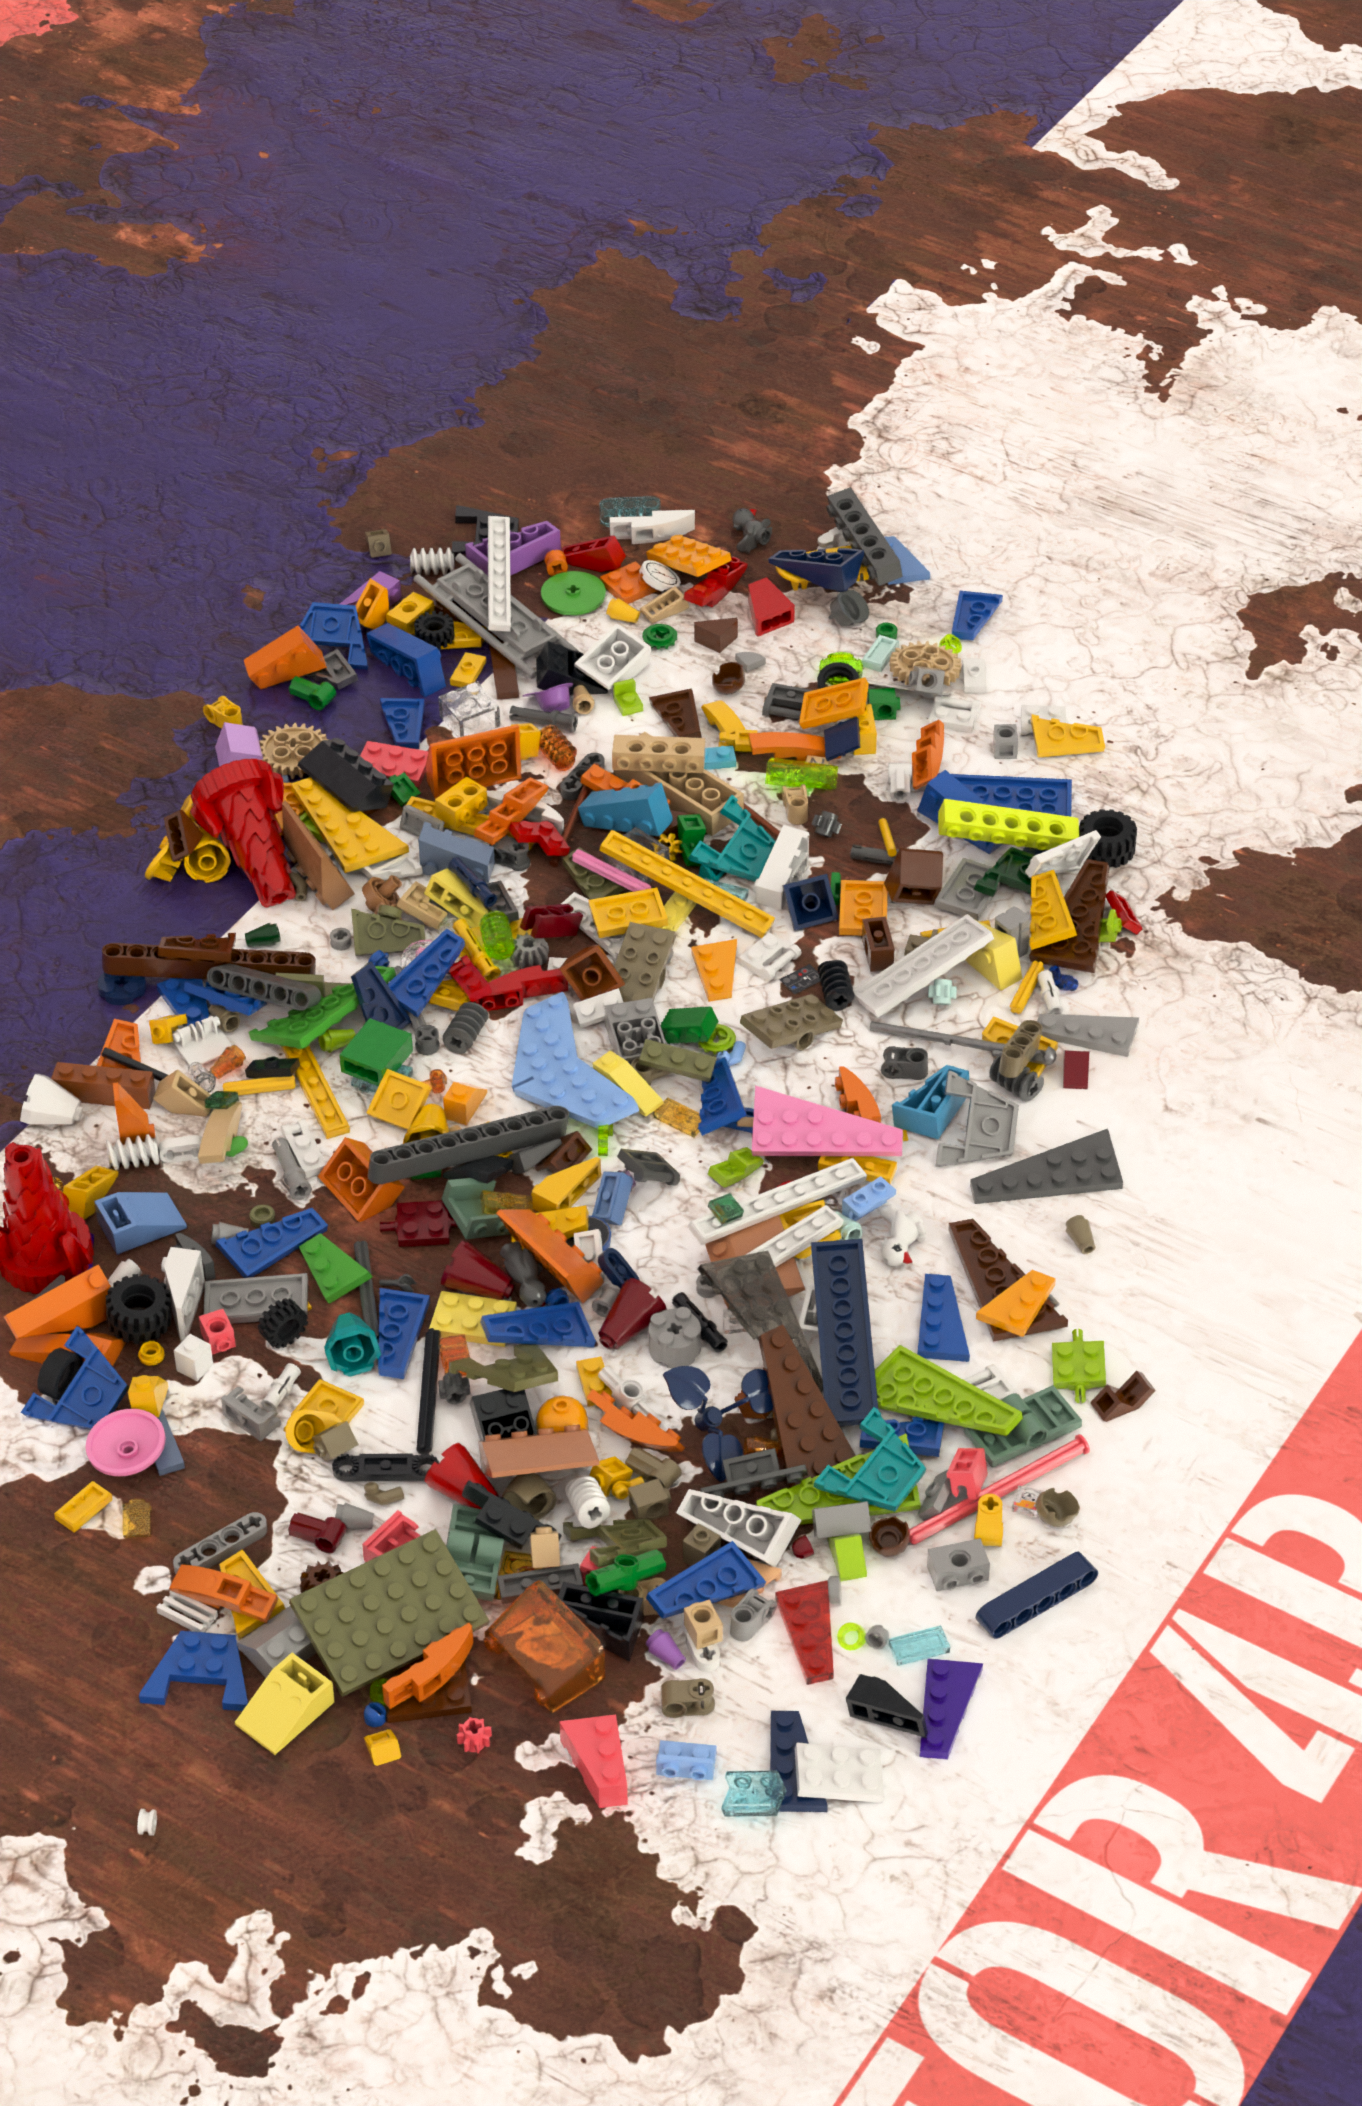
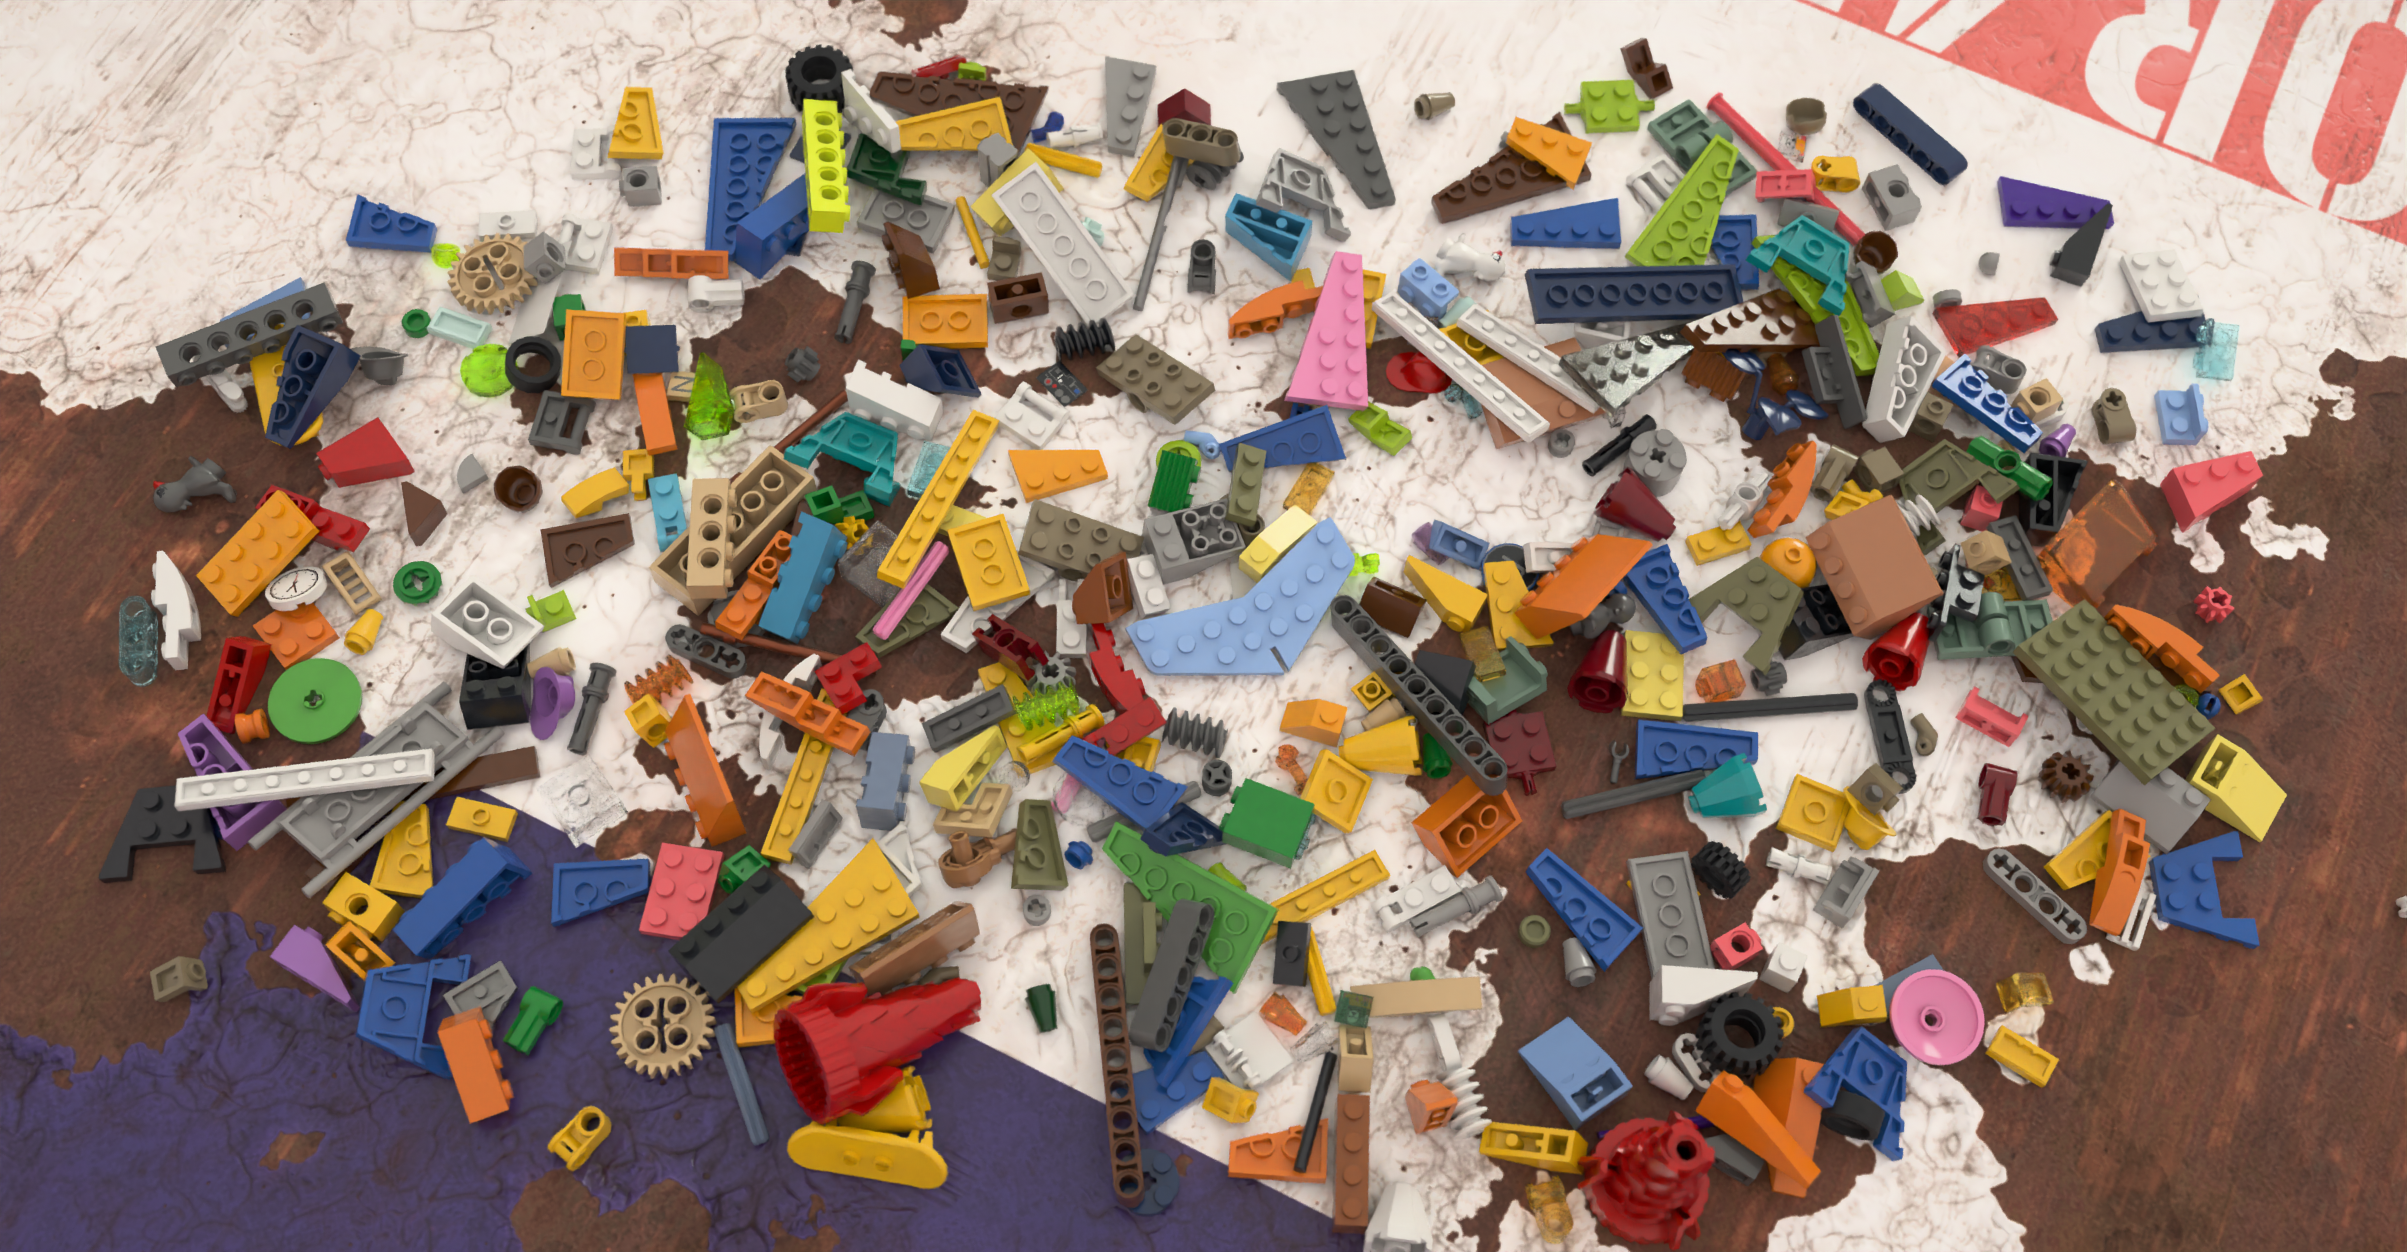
camera: 100 degrees left, 20 degrees up
reddish brown wing [158,933,236,963] -> none
reddish brown slope [164,810,204,862] -> none
dark grey slope [173,1233,216,1281] -> none
lavender slope [215,722,263,767] -> none
bright green wing [299,1233,373,1304] -> none
light grey cone [335,1502,374,1529] -> none
olive tile [377,905,402,920] -> none
white piece [410,548,454,575] -> none
black tyre [414,611,455,650] -> none
yellow brick [435,777,488,829] -> none
dark blue pin [448,857,497,907] -> none
dark grey slope [508,1138,562,1174] -> none
dark blue plate [598,1248,640,1289] -> none
dark grey plate [617,1148,680,1186] -> none
clear green tile [708,1193,744,1224] -> none
clear neon green piece [837,1622,866,1650] -> none
yellow bar [878,818,897,857] -> none
clear light blue tile [888,1625,950,1666] -> none

